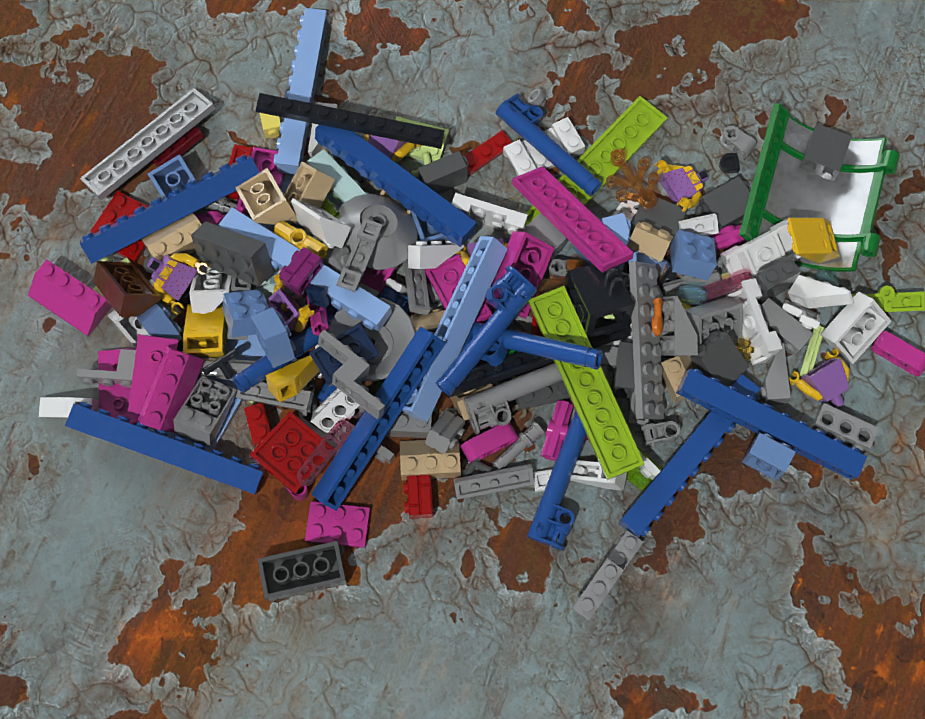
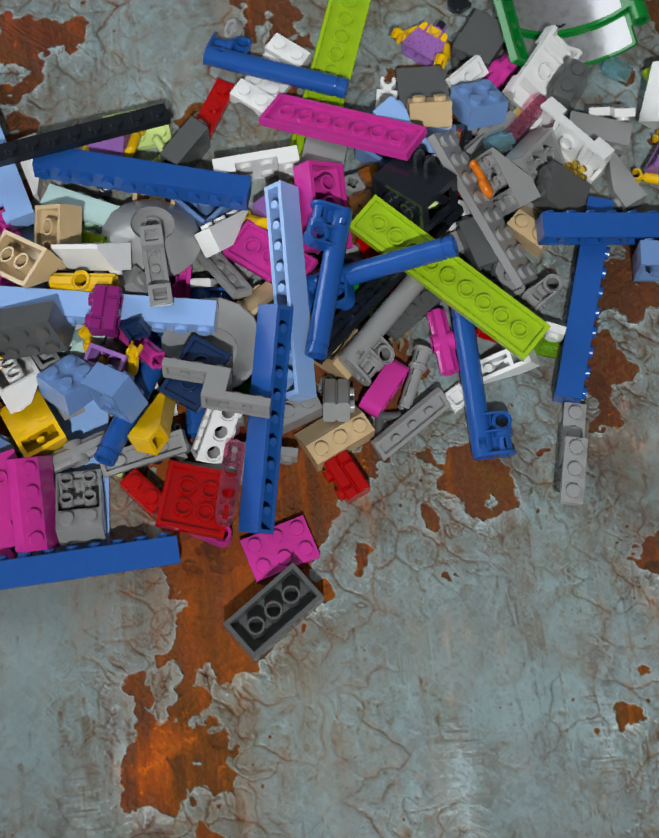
camera: 30 degrees left, 0 degrees up
black piece [202,349,238,379] -> none
clear orange plant [606,149,659,209] -> none
yellow slope [787,218,840,264] -> none
white slope [788,275,854,308] -> none
yellowish green axle [800,325,825,376] -> none

